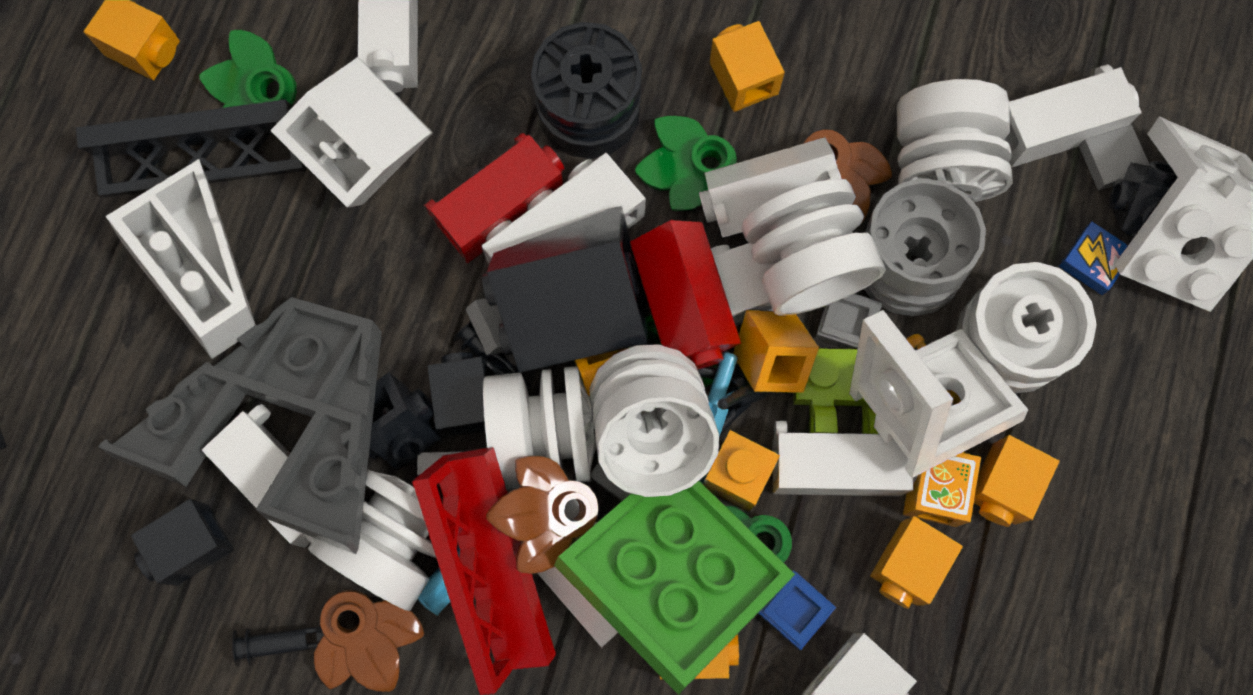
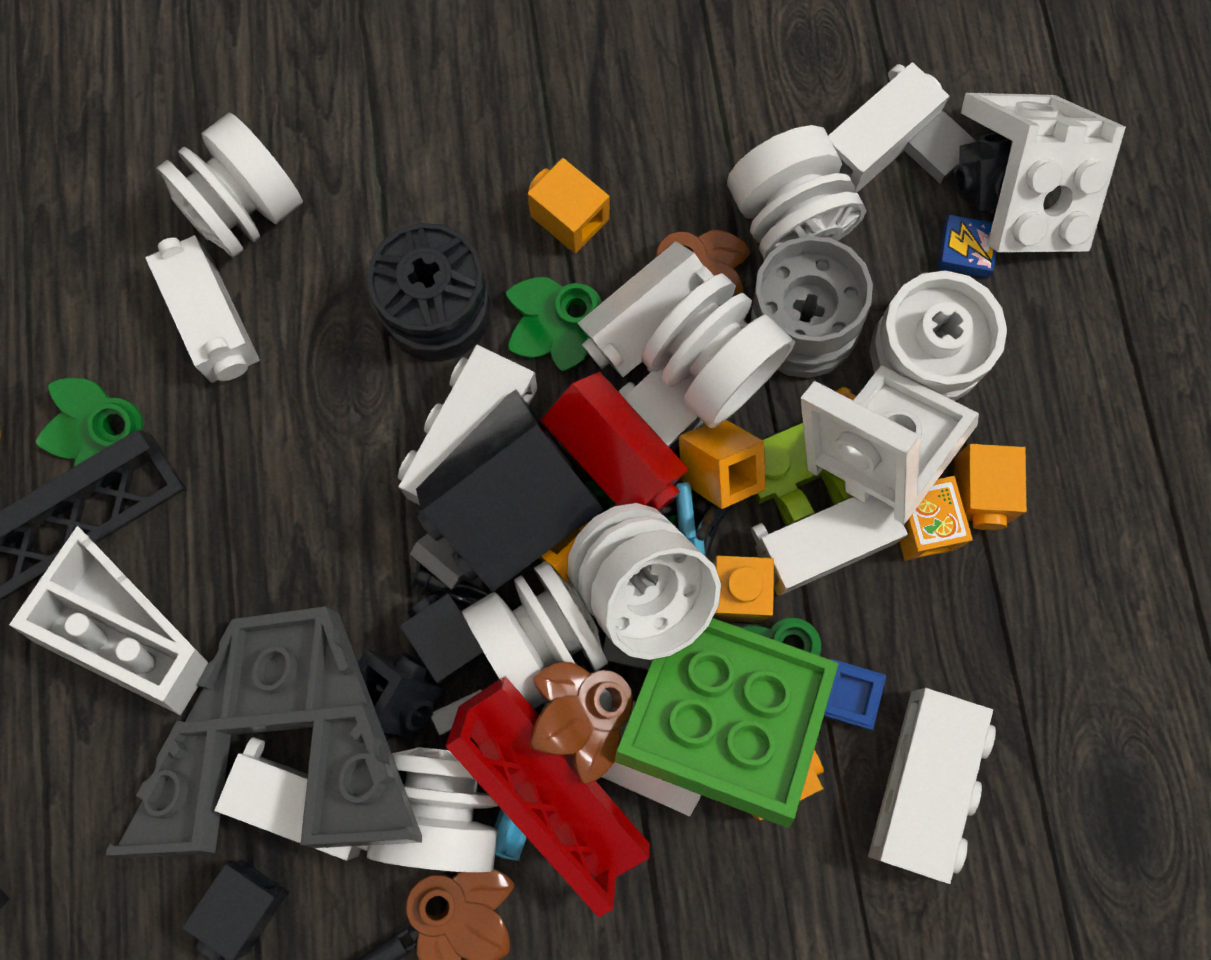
camera: 25 degrees left, 0 degrees up
white slope [271,57,433,208] -> none
red brick [424,133,565,264] -> none
light grey tile [814,294,882,349] -> none
light orange brick [870,516,963,609] -> none

